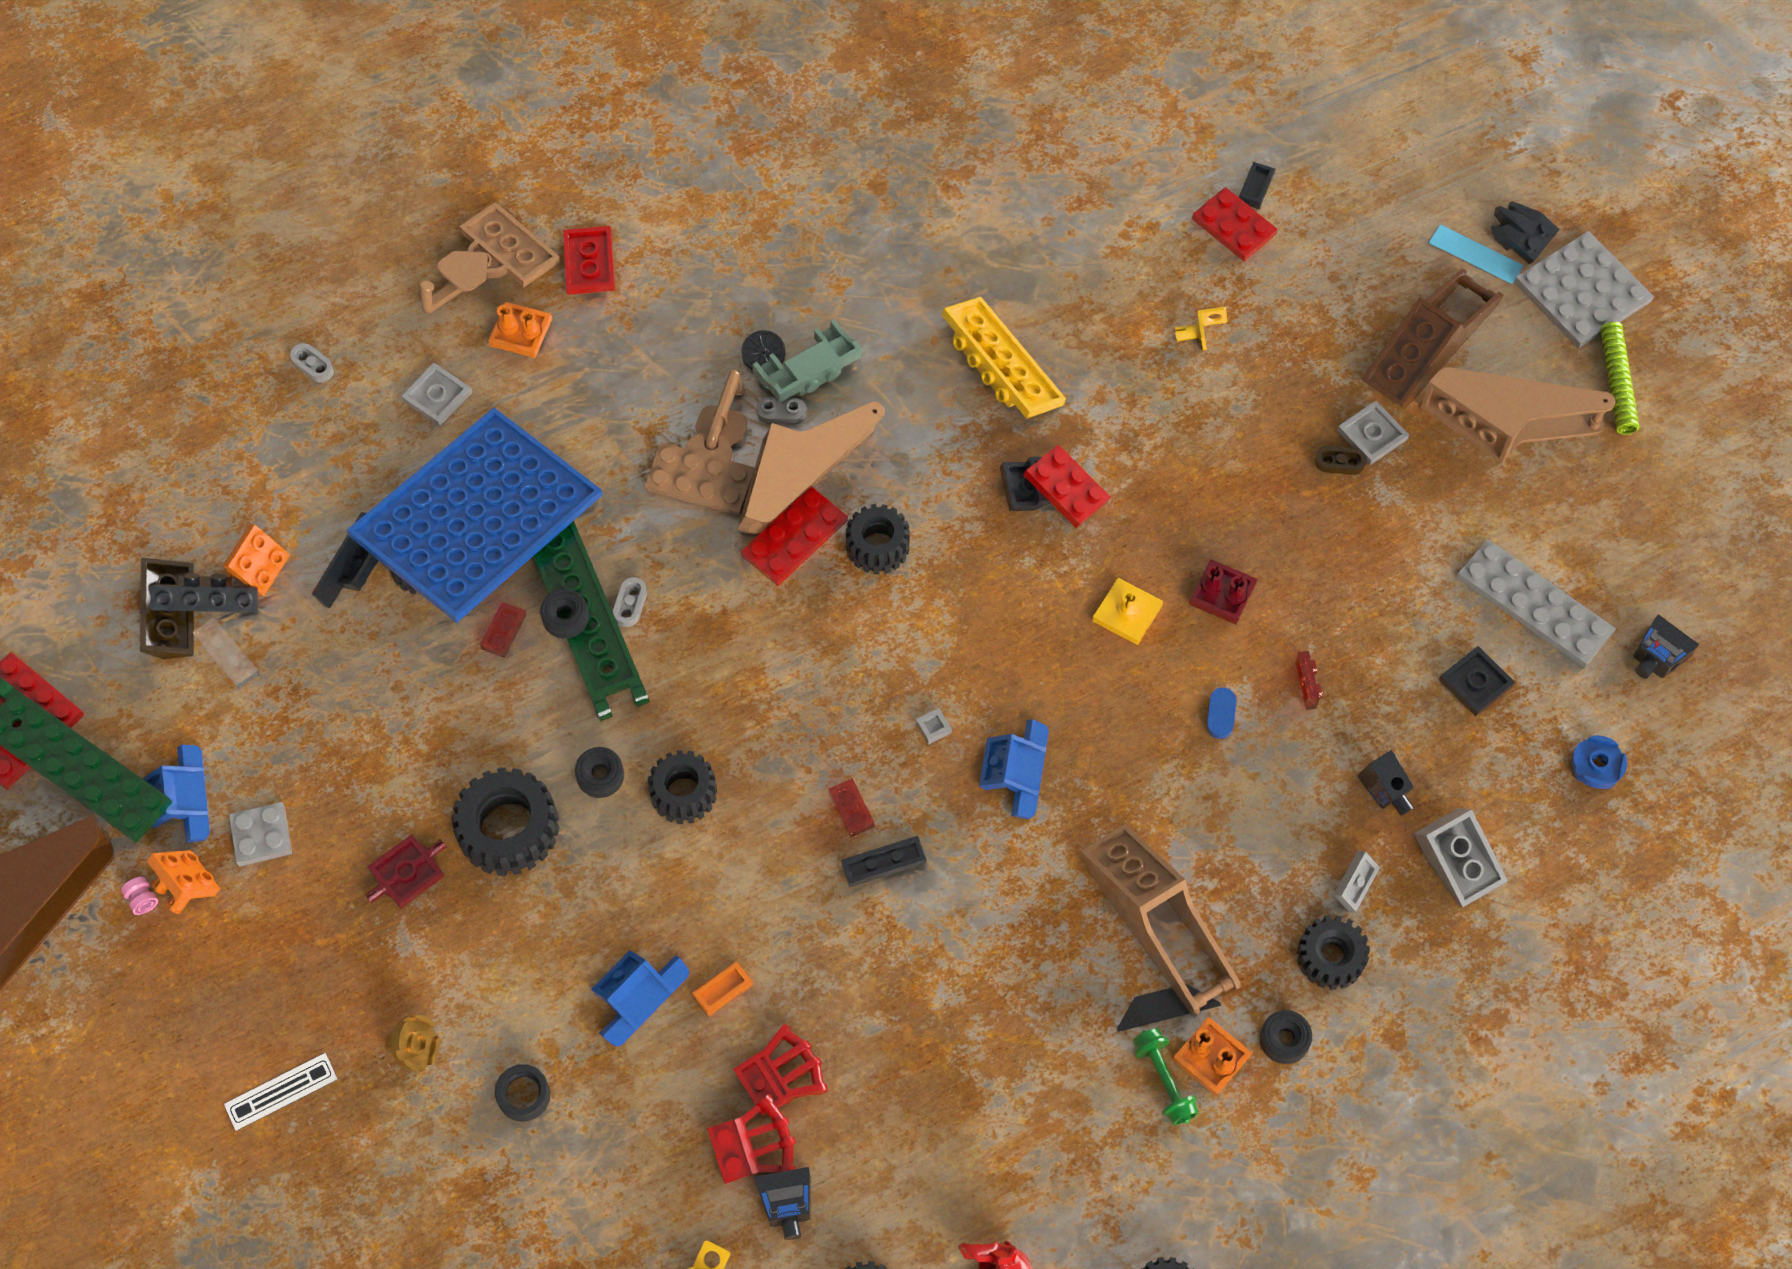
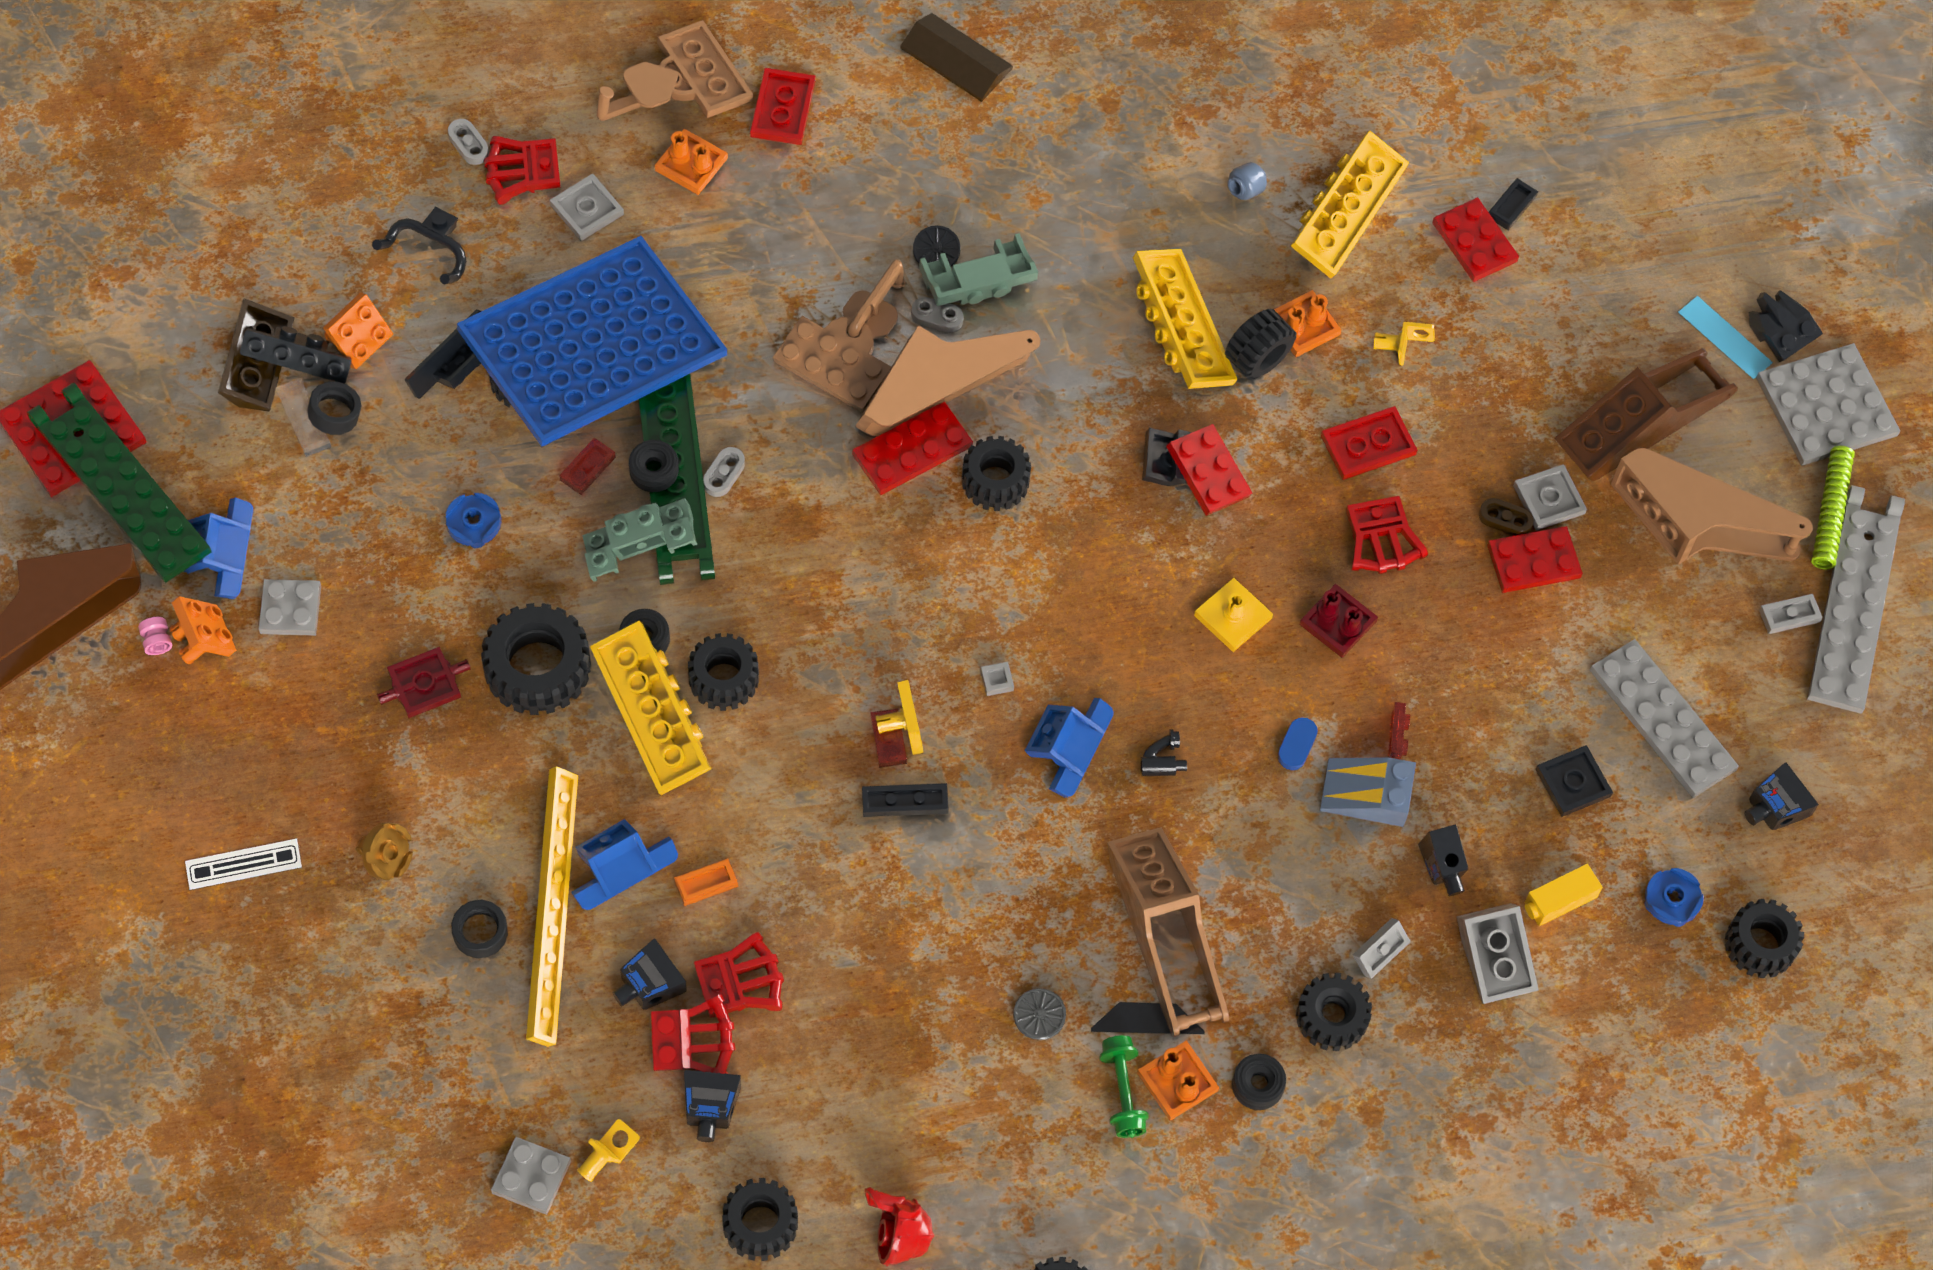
camera: 10 degrees right, 0 degrees up
none -> black tyre [307,382,362,435]
none -> black piece [372,206,467,284]
none -> blue plate [446,493,502,548]
none -> red plate [484,136,561,205]
none -> yellow plate [526,766,578,1047]
none -> sand green bracket [582,498,697,582]
none -> yellow plate [590,621,711,795]
none -> black torso [612,938,687,1010]
none -> yellow tile [876,680,924,755]
none -> dark brown slope [900,13,1013,102]
none -> dark grey wheel [1014,988,1066,1040]
none -> black plant [1140,729,1187,776]
none -> black tyre [1225,308,1297,380]
none -> sand blue head [1228,162,1267,200]
none -> orange plate [1274,290,1341,357]
none -> yellow plate [1290,130,1409,279]
none -> sand blue slope [1320,757,1416,827]
none -> red plate [1321,406,1418,480]
none -> red plate [1346,496,1428,574]
none -> red plate [1487,526,1583,593]
none -> yellow brick [1524,863,1603,926]
none -> black tyre [1725,899,1804,979]
none -> light grey plate [1759,594,1823,634]
none -> light grey hinge [1807,485,1905,714]

